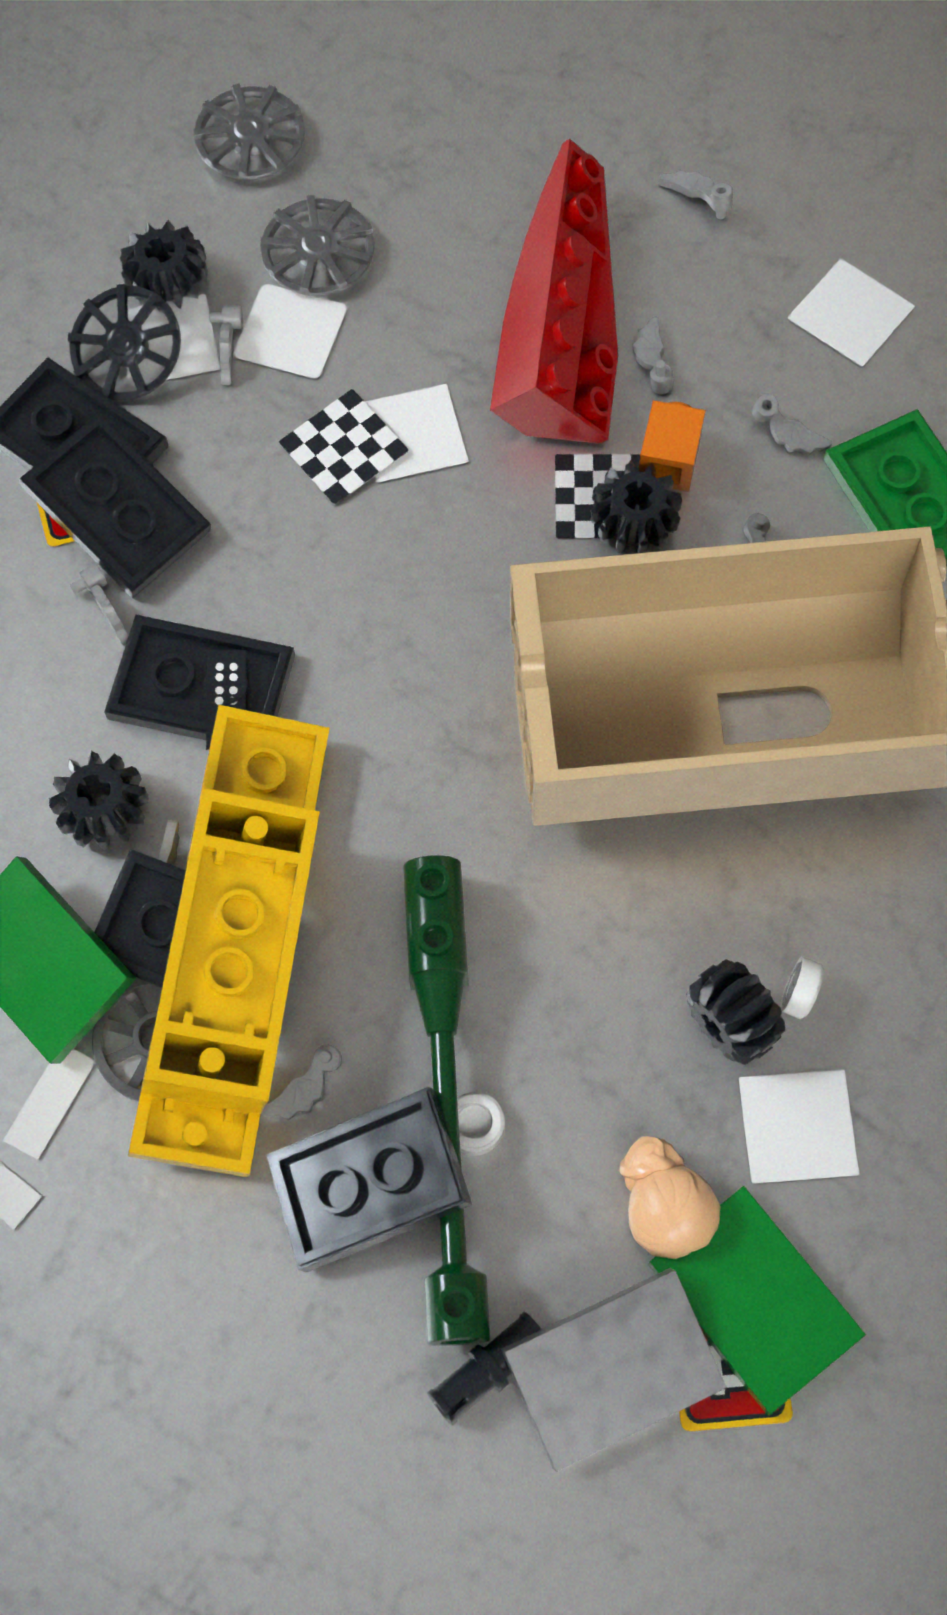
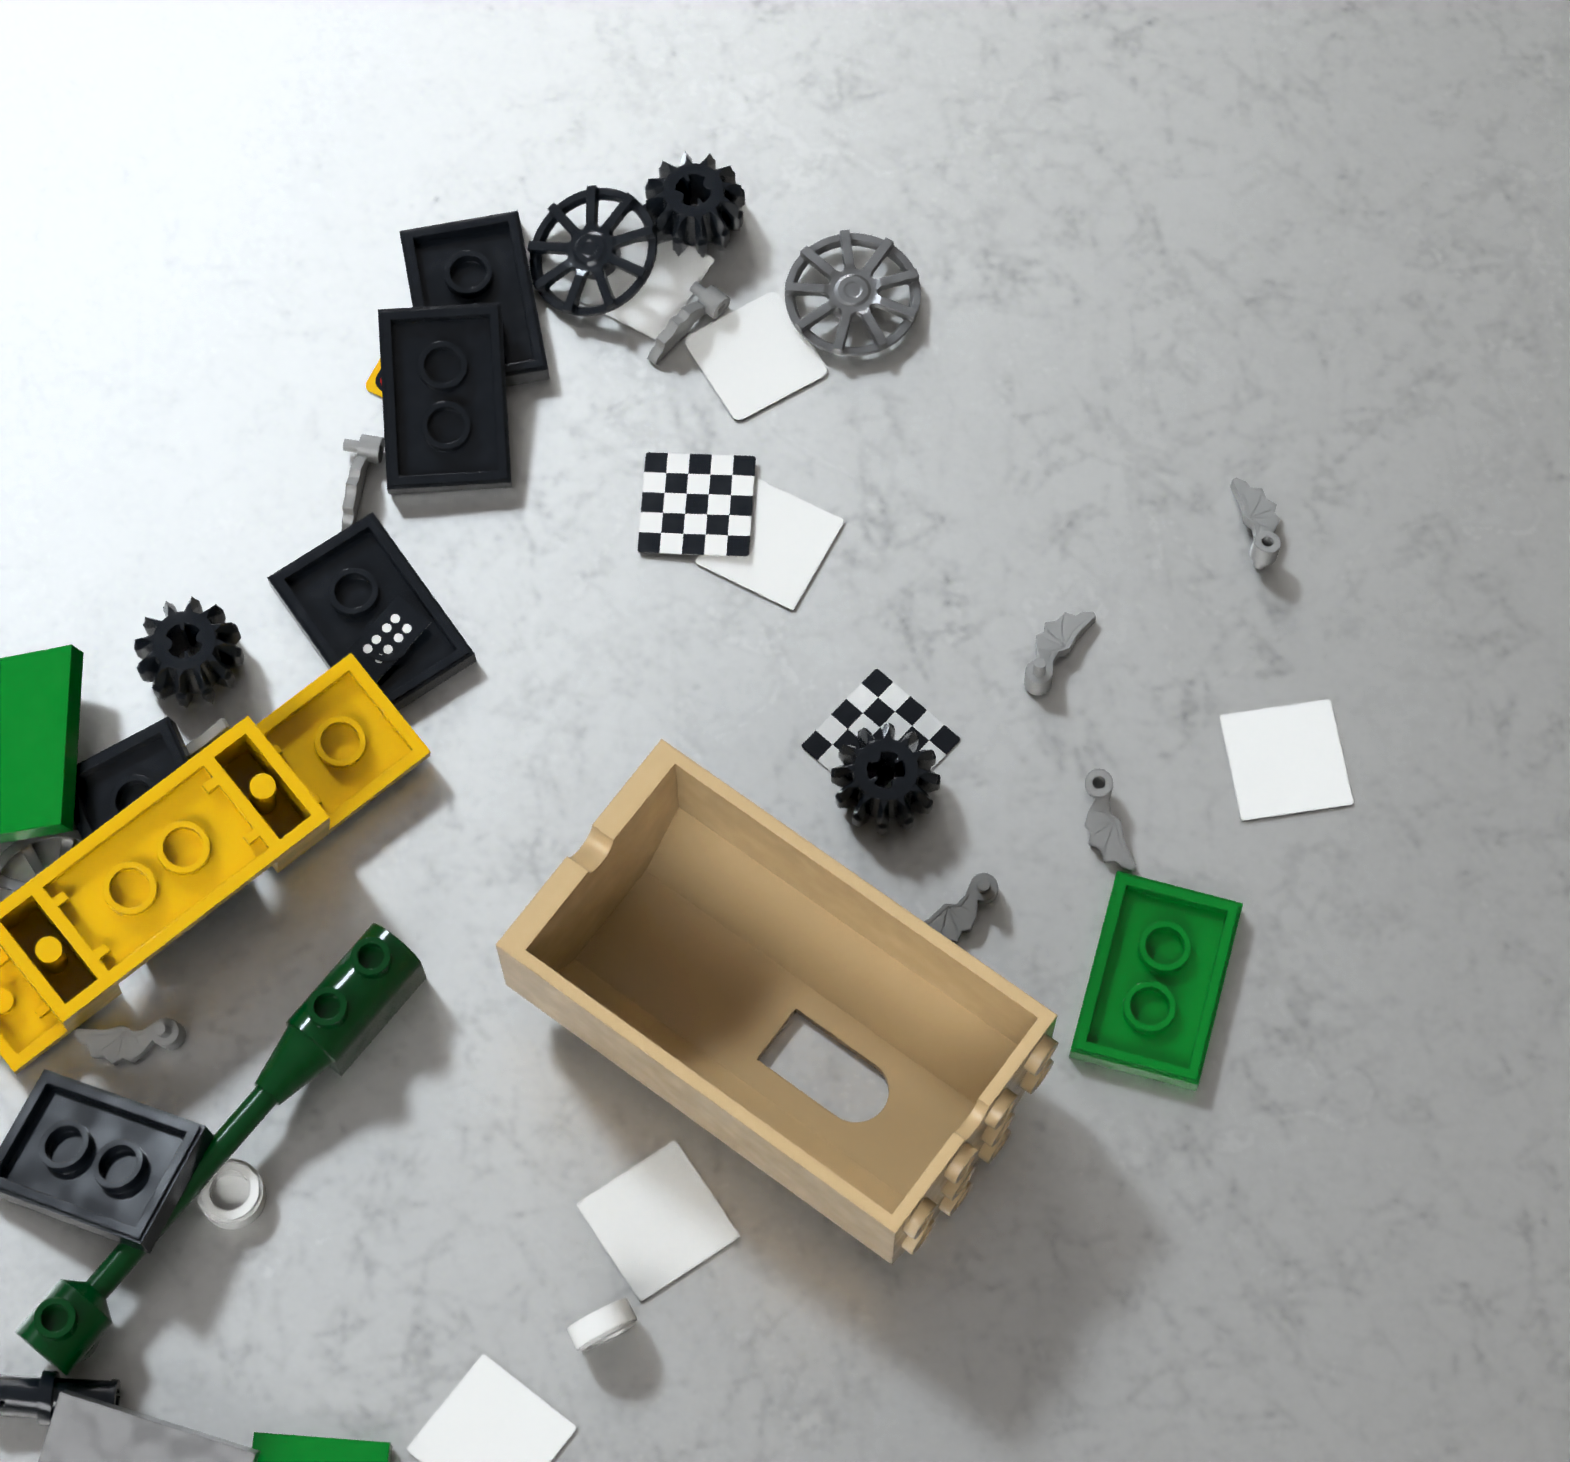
camera: 40 degrees right, 0 degrees up
flat silver wheel [193,84,305,180] -> none
red wedge [490,139,618,444] -> none
light nougat hair [619,1136,721,1259] -> none
orange brick [638,400,706,492] -> none
black gear [686,959,786,1065] -> none
none -> white sticker [577,1140,740,1301]

